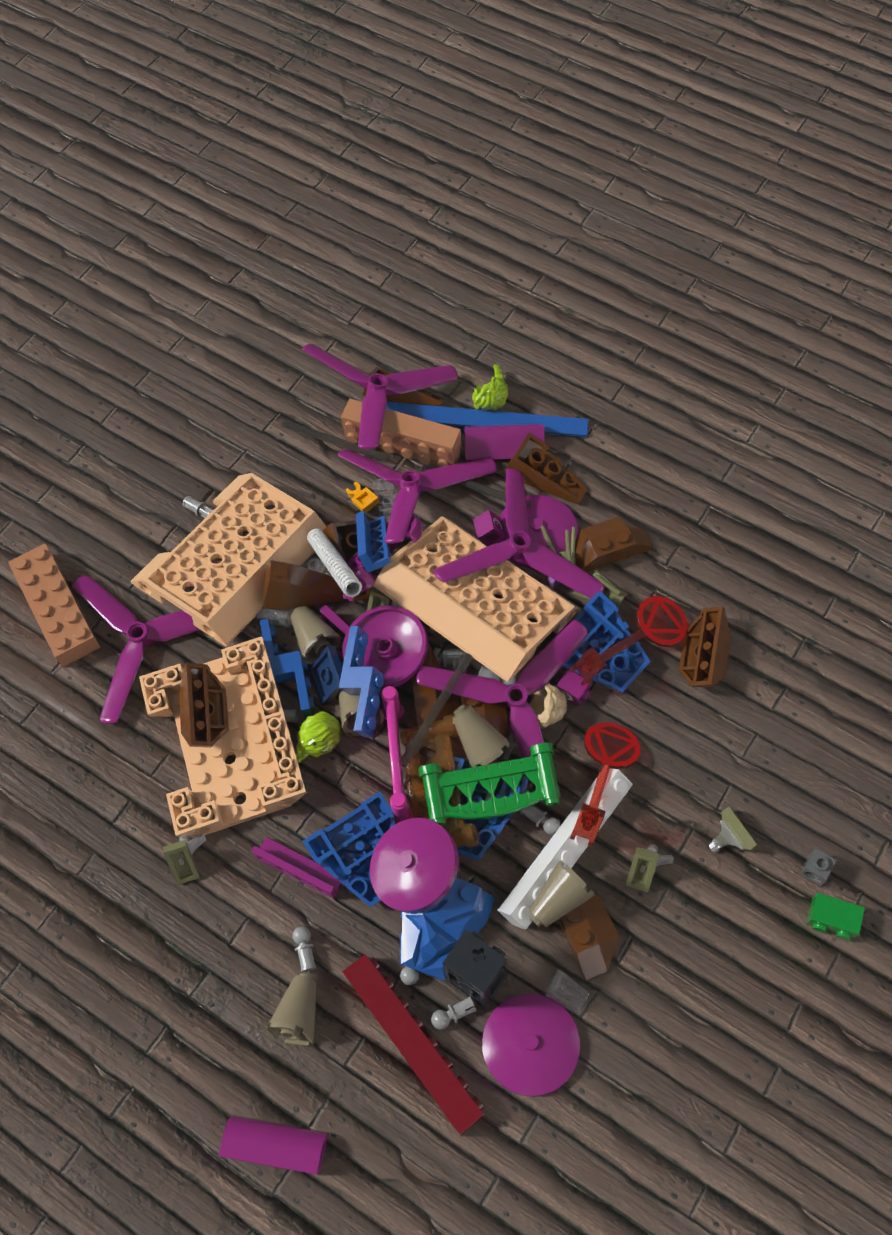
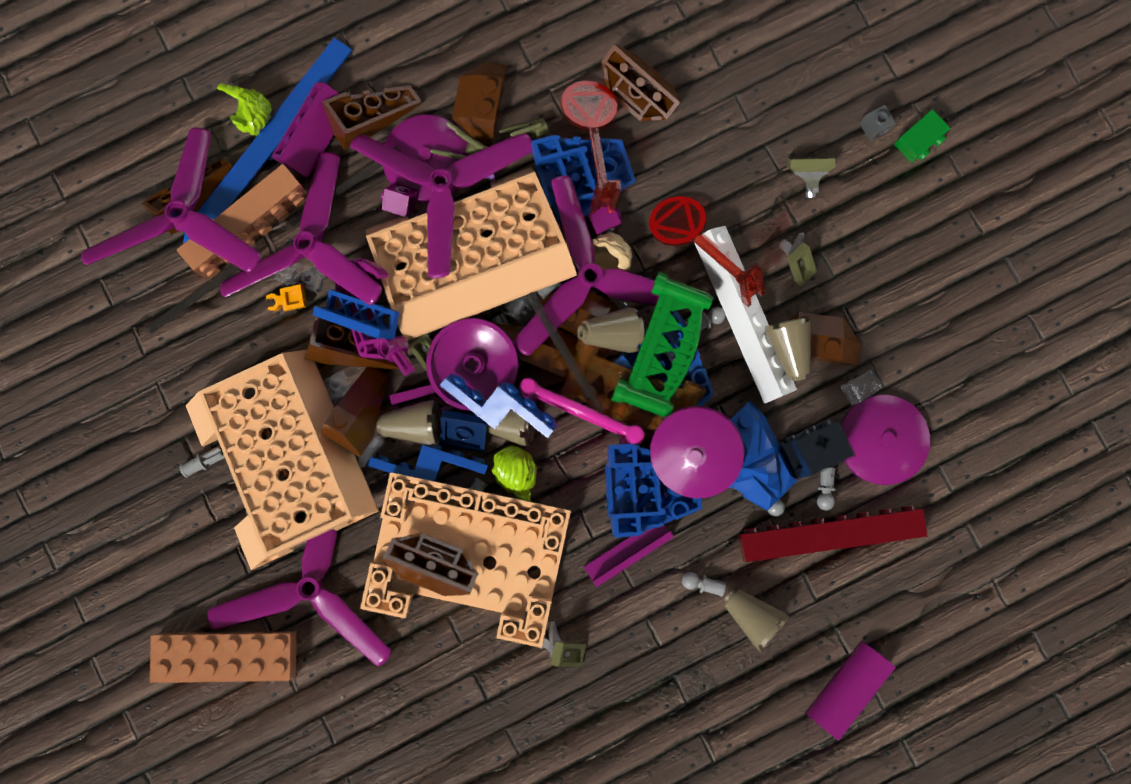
camera: 65 degrees left, 20 degrees up
white piece [307,529,362,597] -> none

